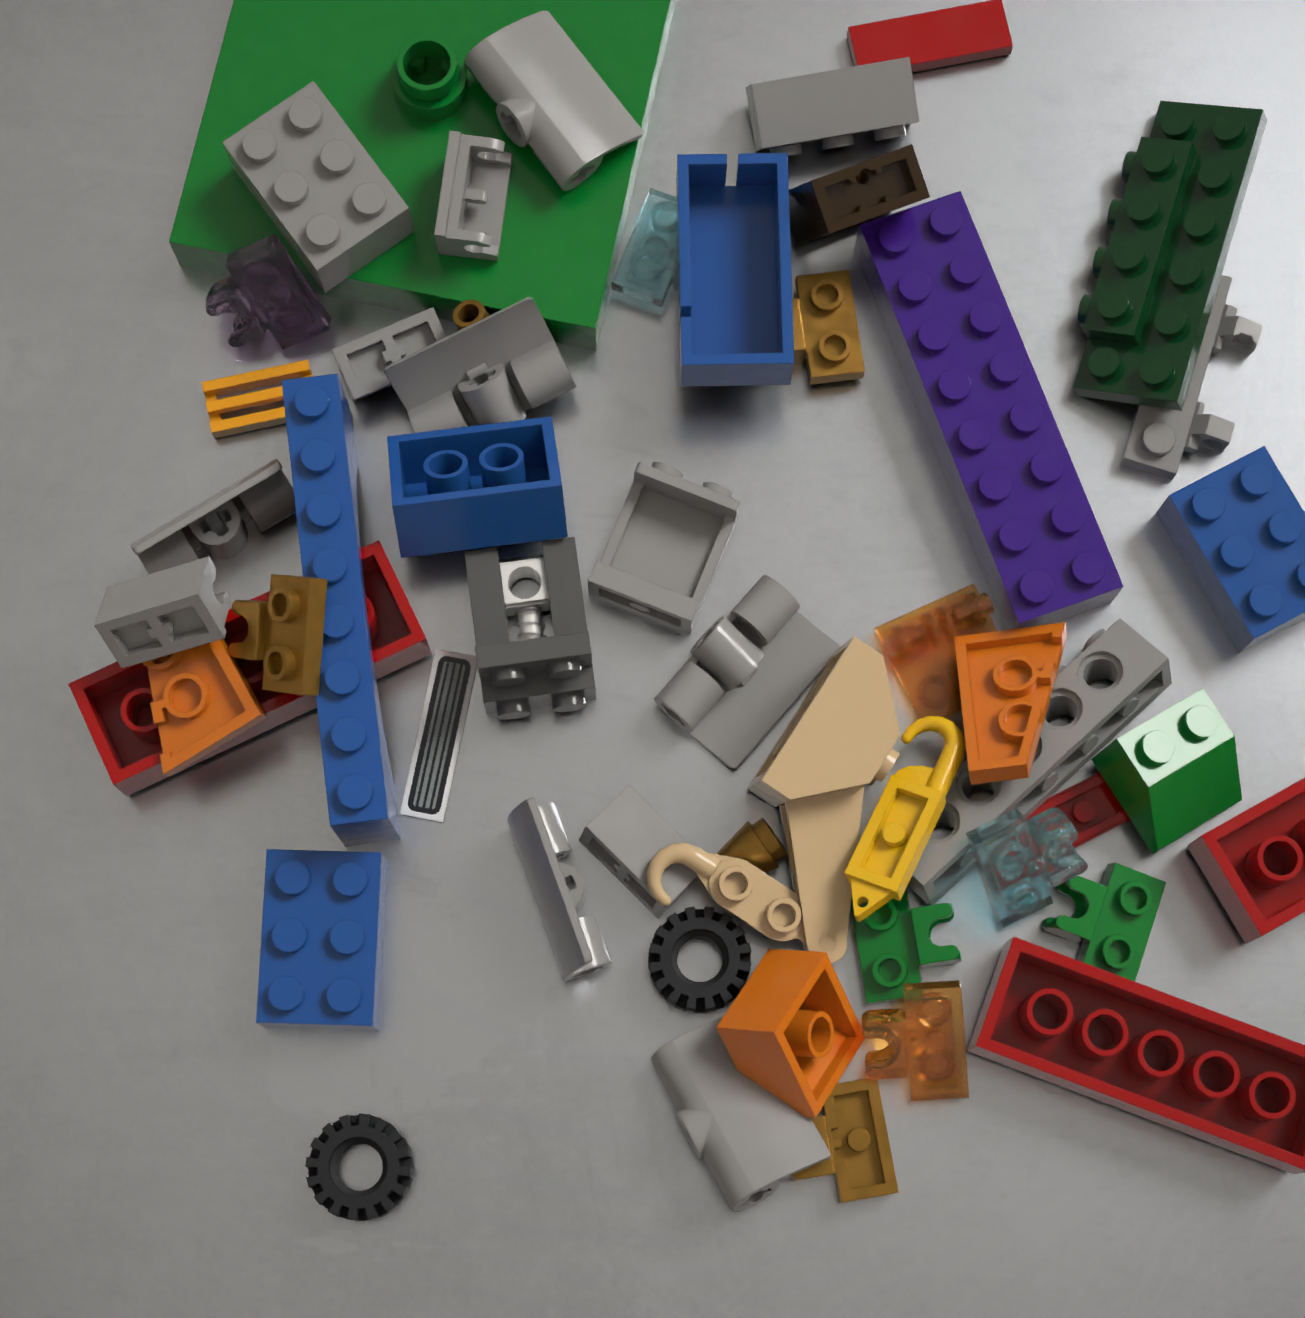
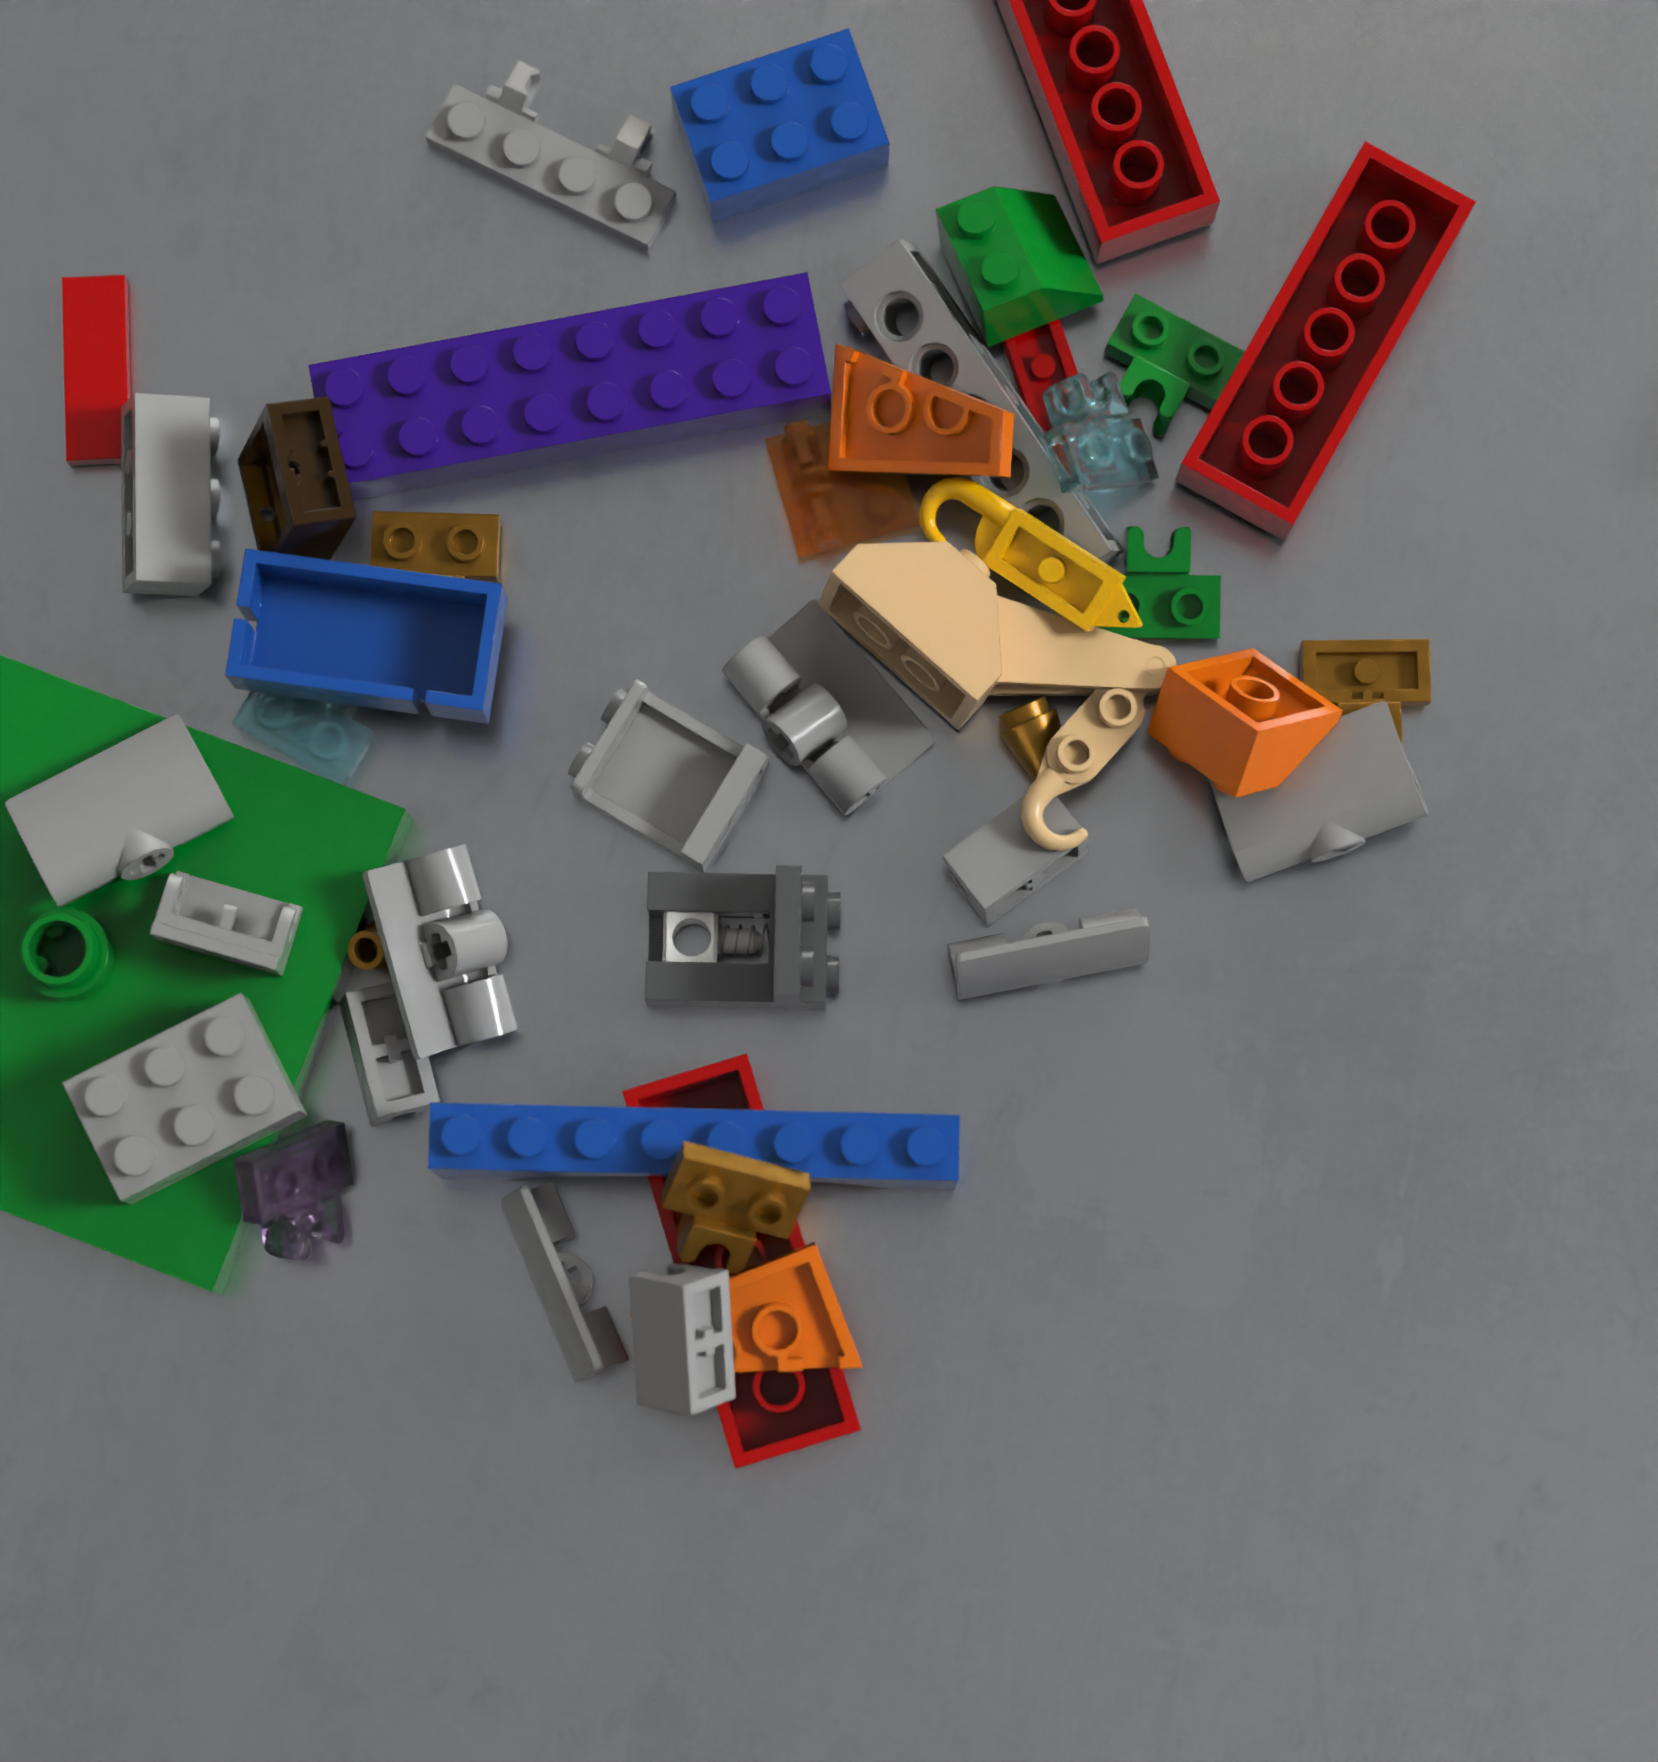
camera: 80 degrees left, 5 degrees up
light orange tile [201,359,312,439] -> none
blue brick [256,849,388,1031] -> none
black tyre [305,1113,414,1221] -> none
blue brick [387,416,568,558] -> none
sticker [400,648,477,823] -> none
black tyre [648,906,752,1013] -> none
clear orange plate [862,980,969,1101] -> none
dark green plate [1073,101,1267,411] -> none

